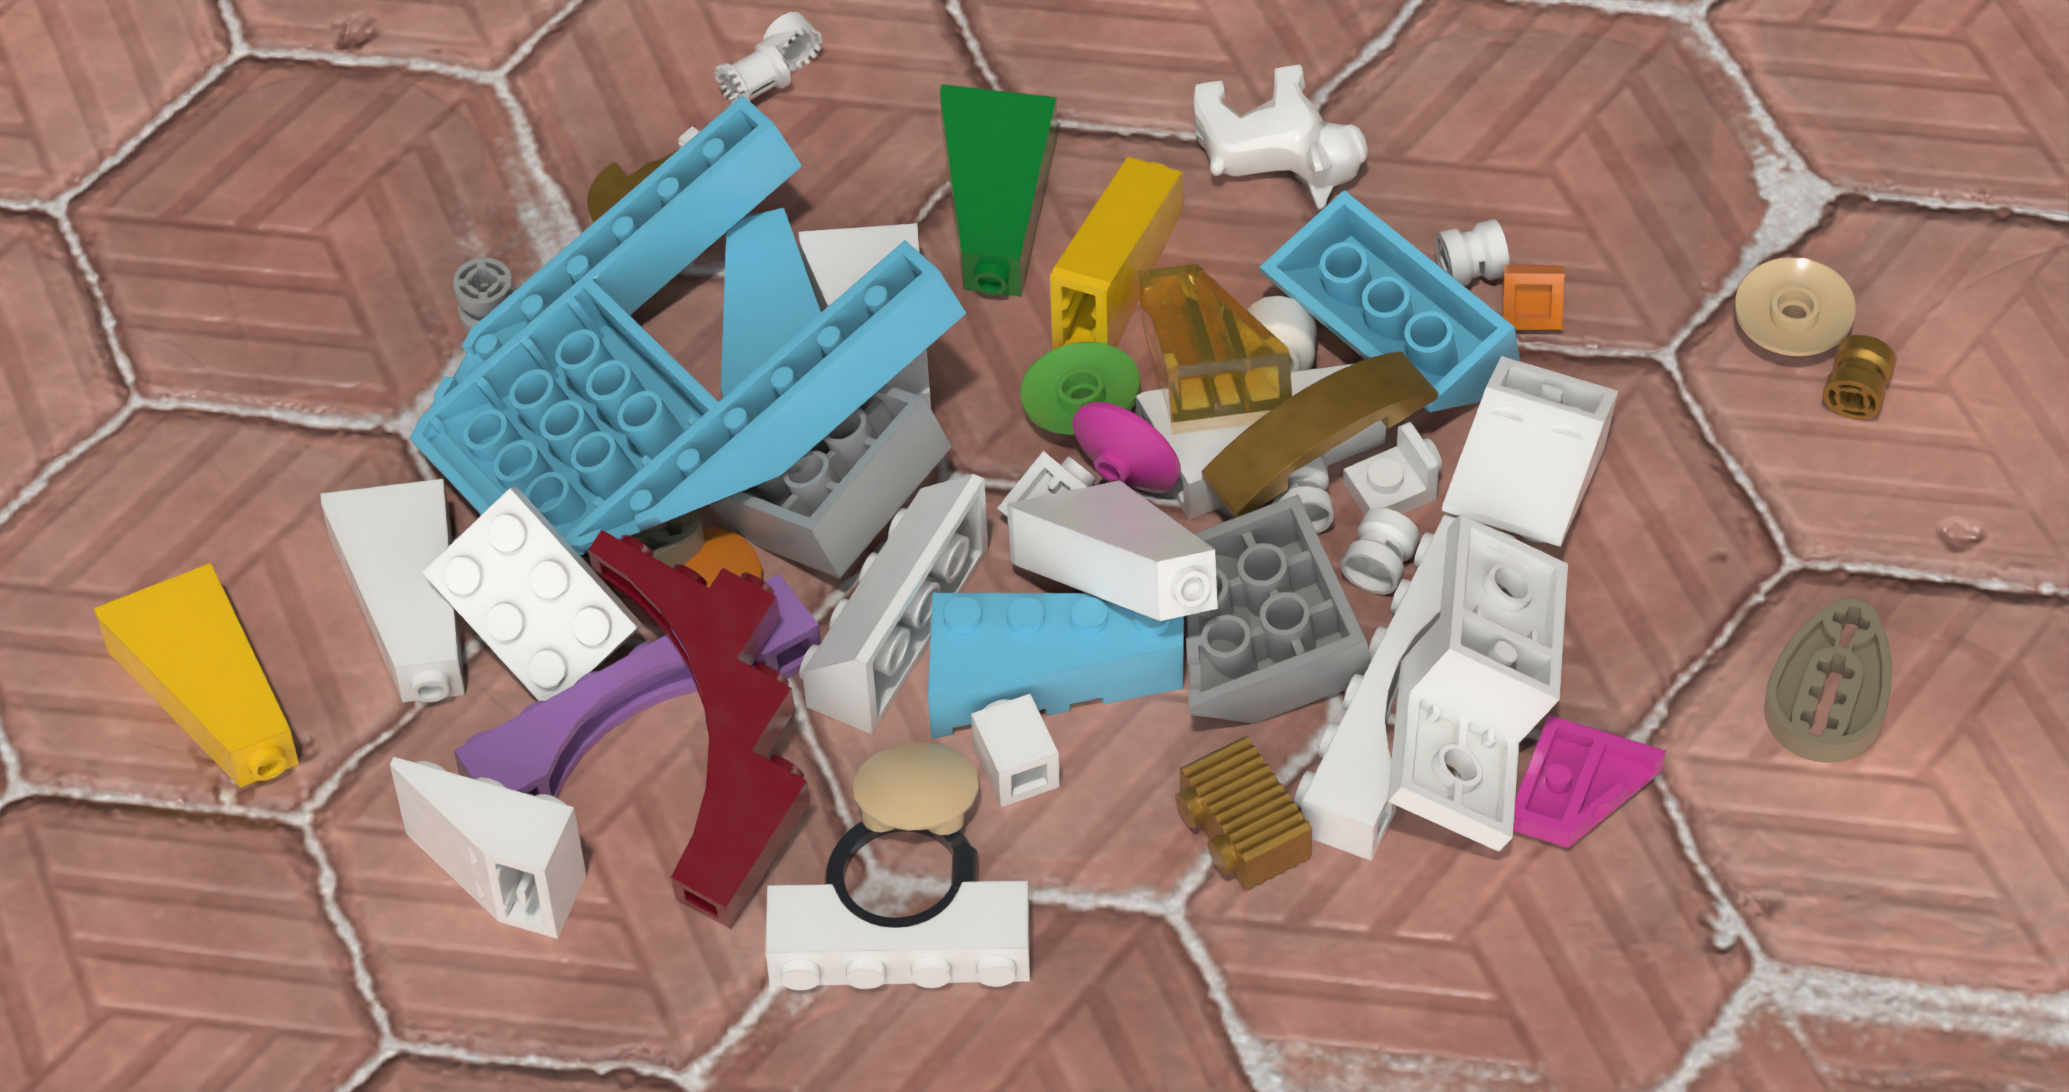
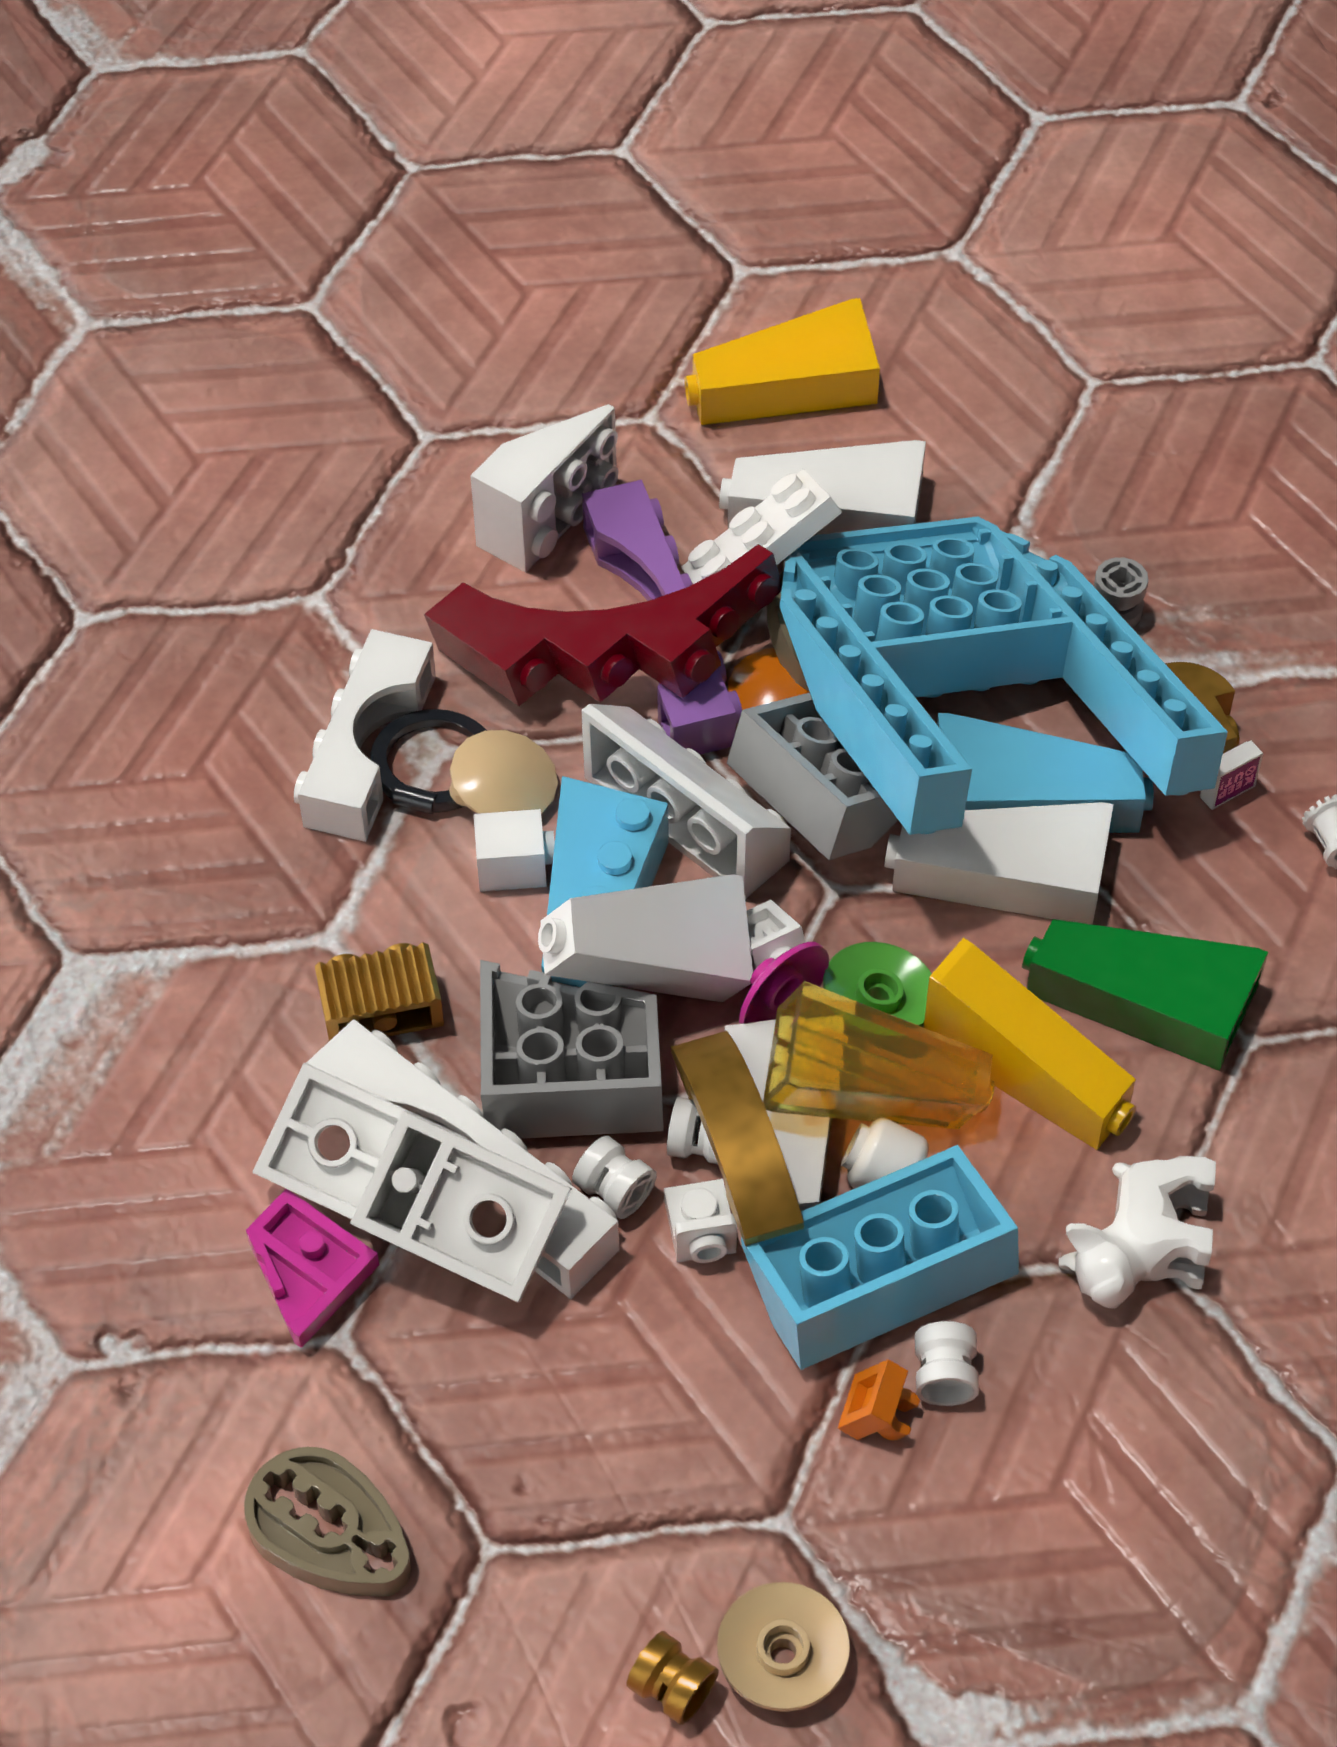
camera: 105 degrees right, 0 degrees up
white slope [1441,356,1618,547] -> none

